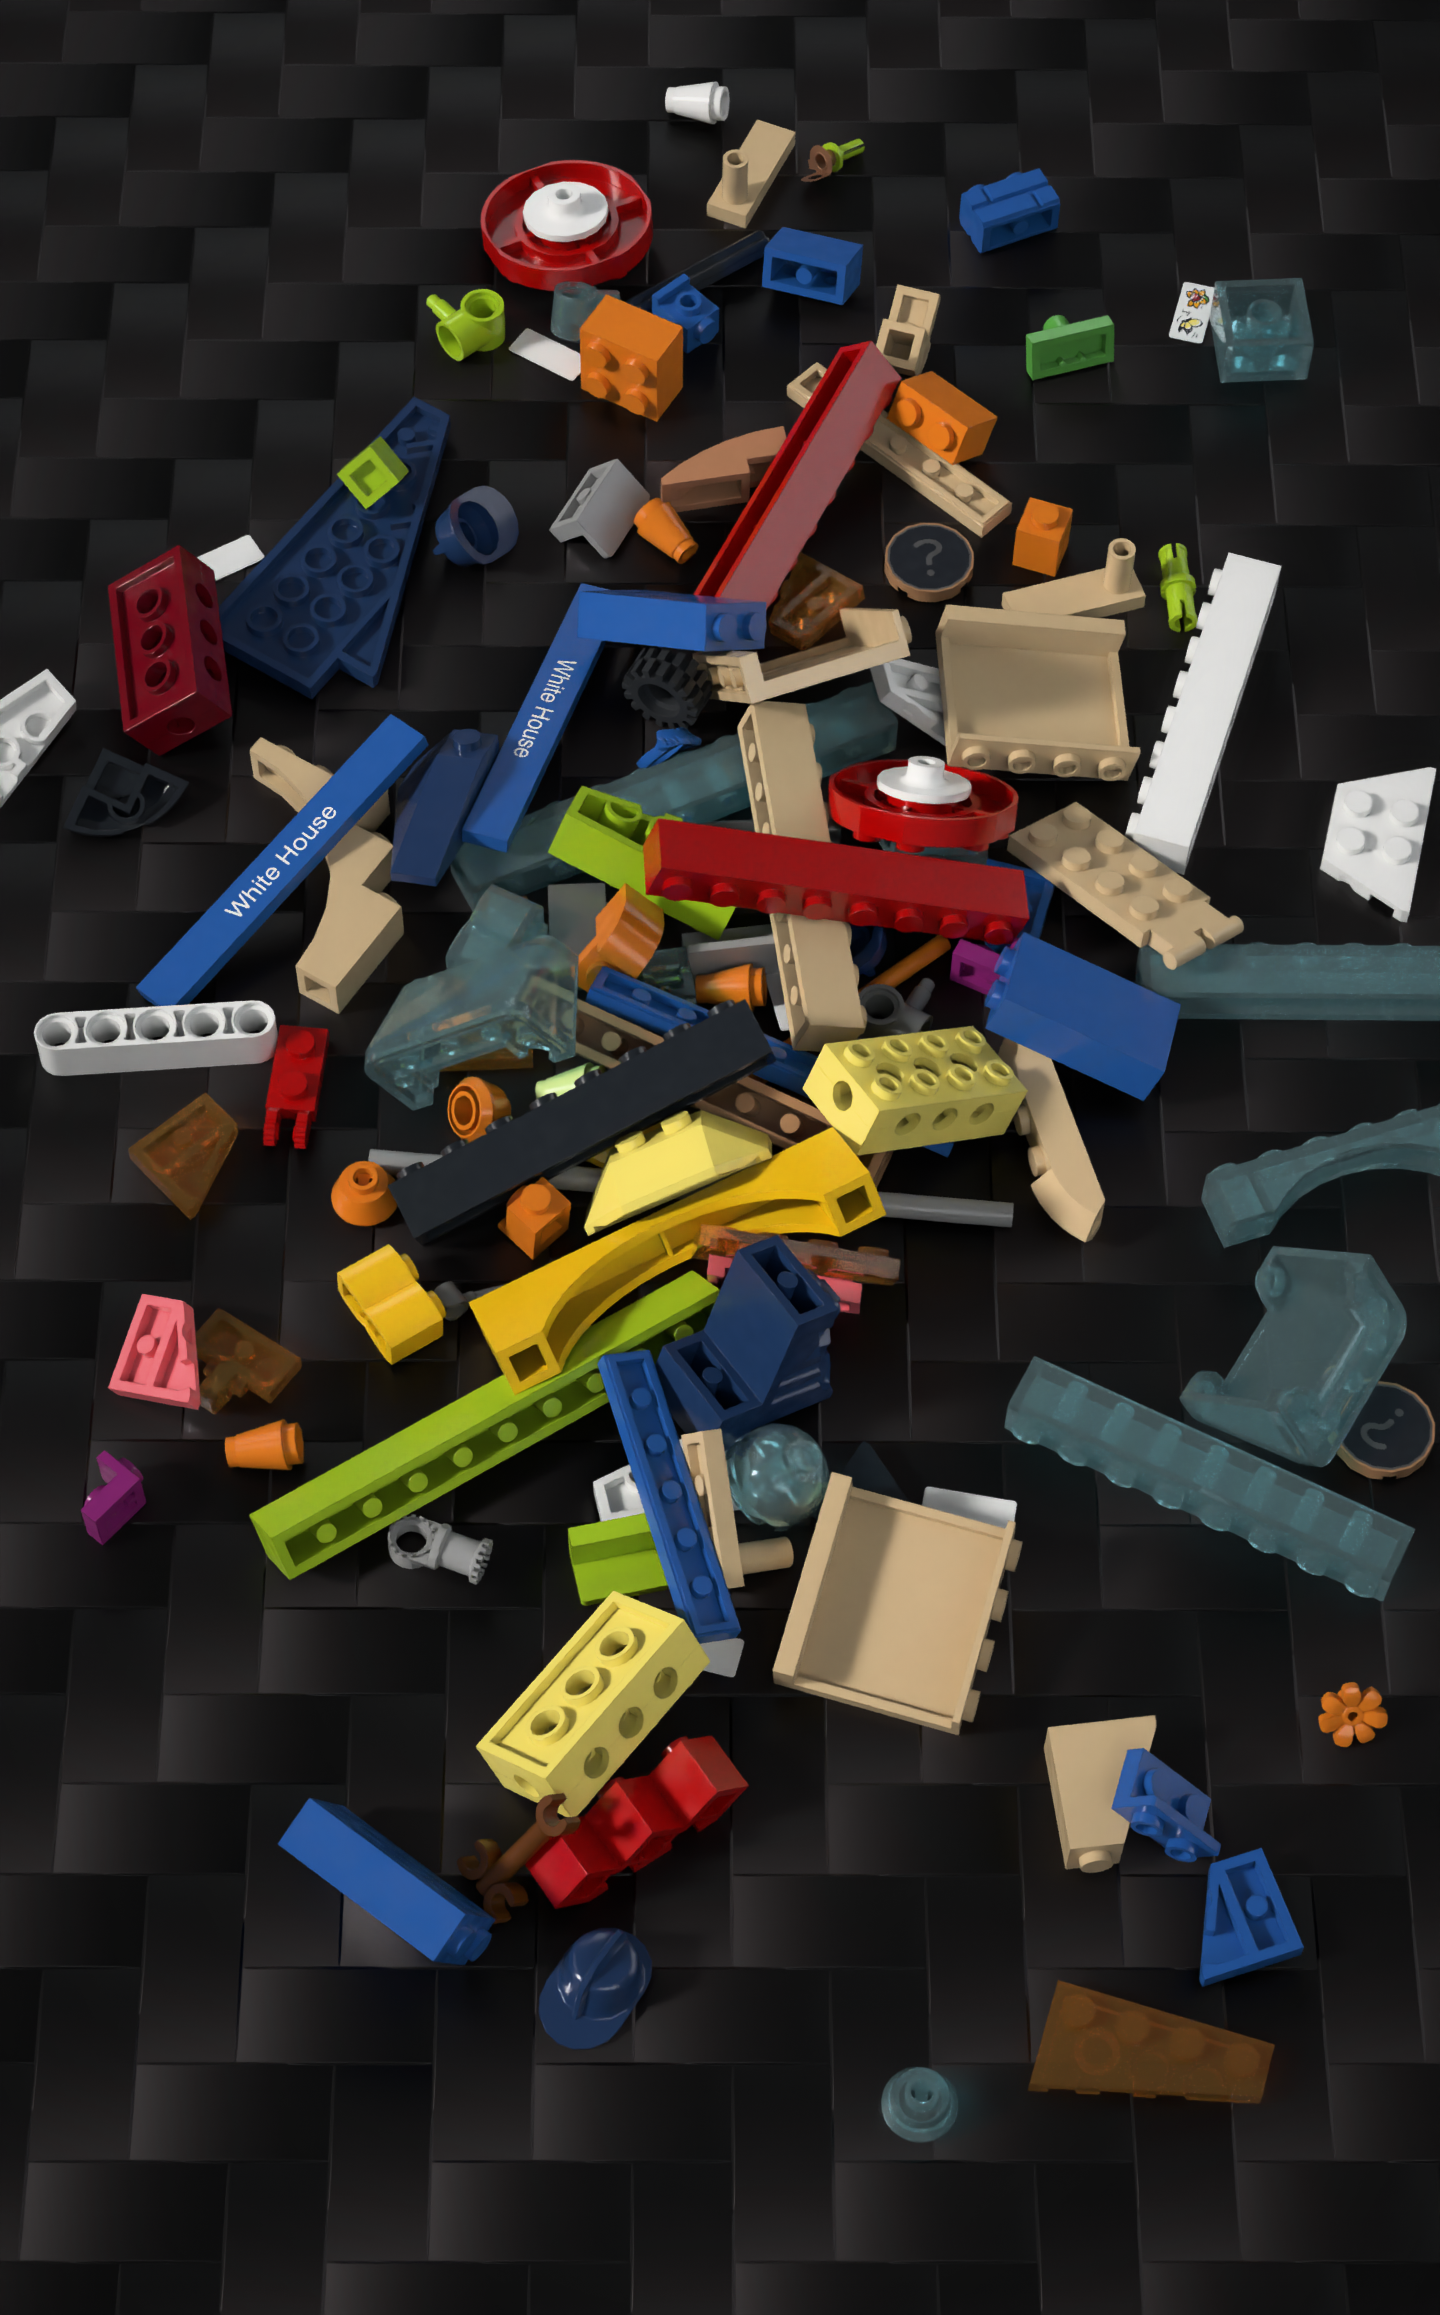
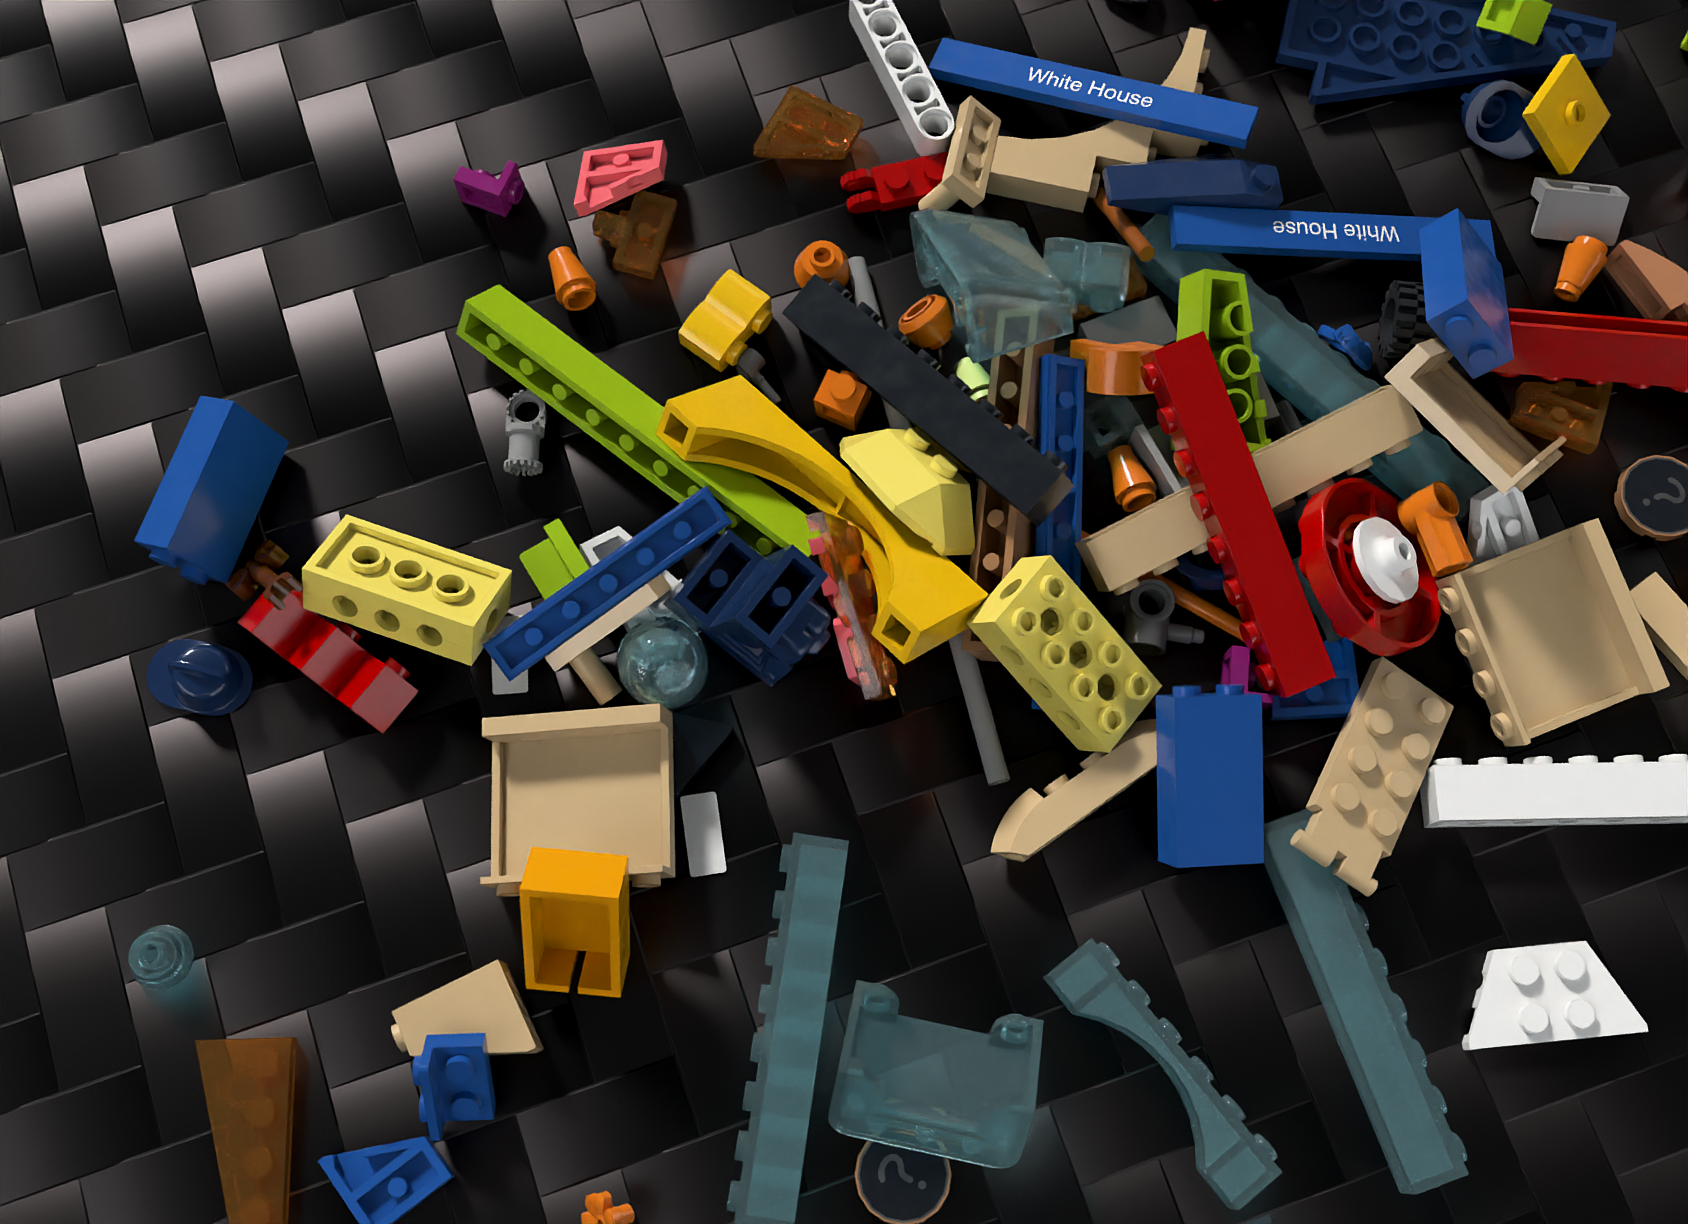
camera: 70 degrees right, 15 degrees up
none -> light orange piece [519,846,630,998]
none -> tan piece [918,95,1001,221]
none -> dark orange bar [1092,187,1155,262]
none -> orange piece [1397,481,1473,577]
none -> yellow plate [1522,54,1611,175]

